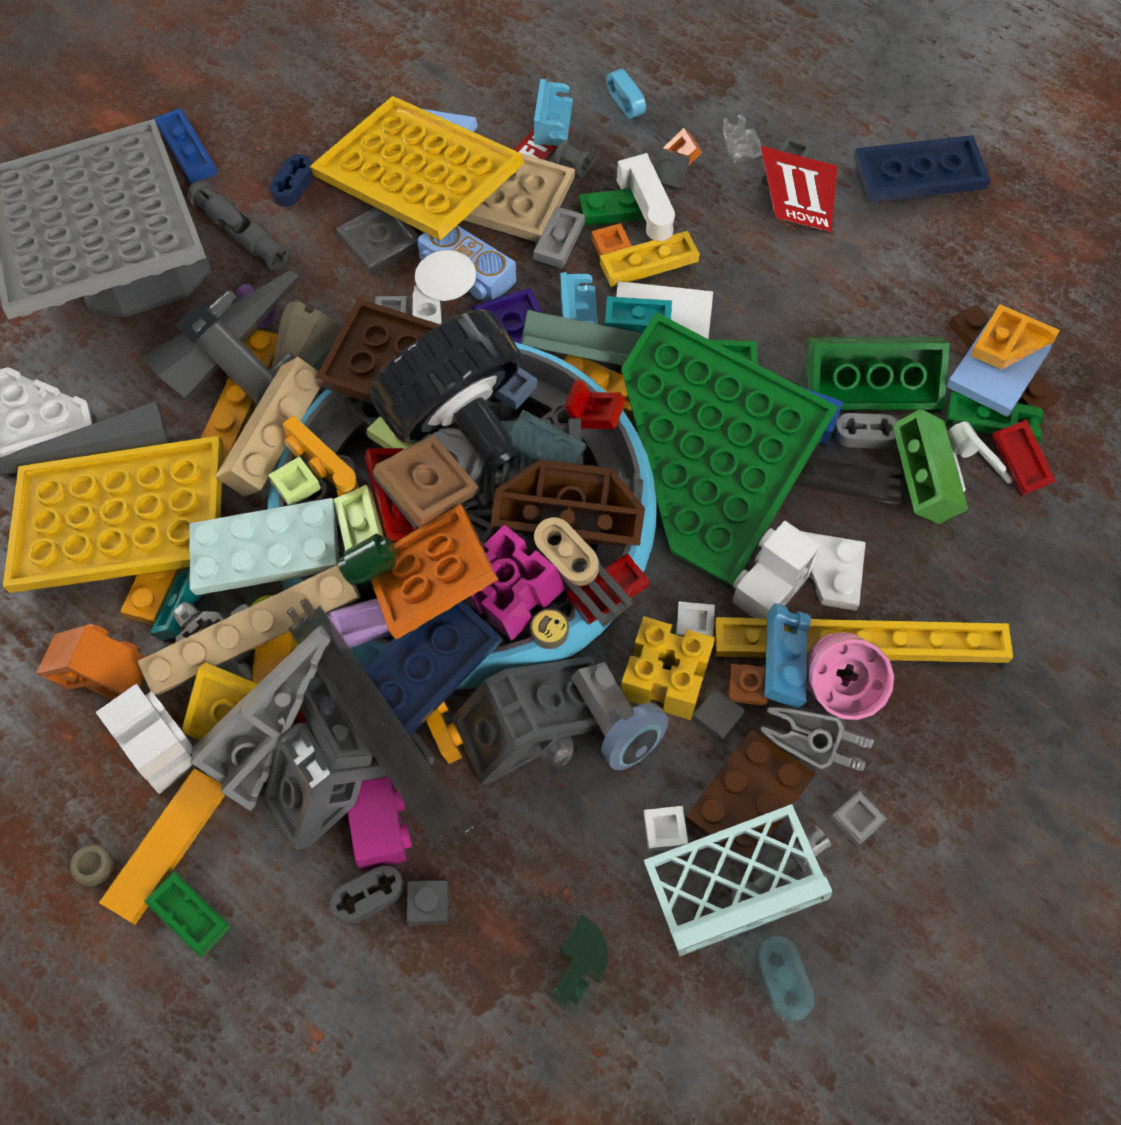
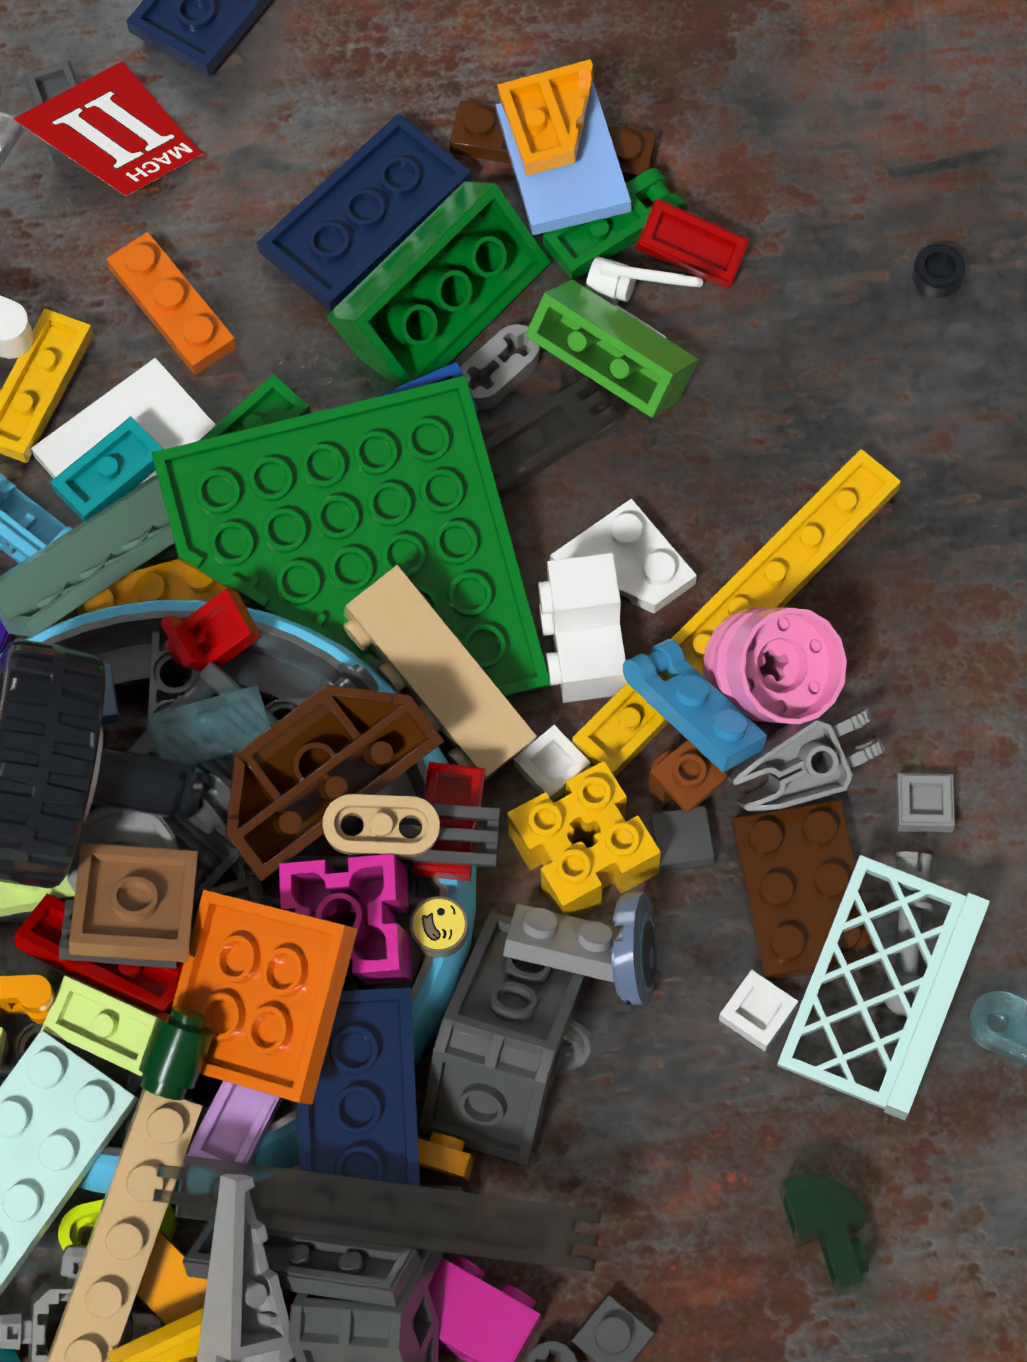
camera: 45 degrees left, 5 degrees up
none -> orange plate [106,232,237,375]
none -> dark blue plate [257,113,472,312]
none -> tan brick [343,565,537,780]

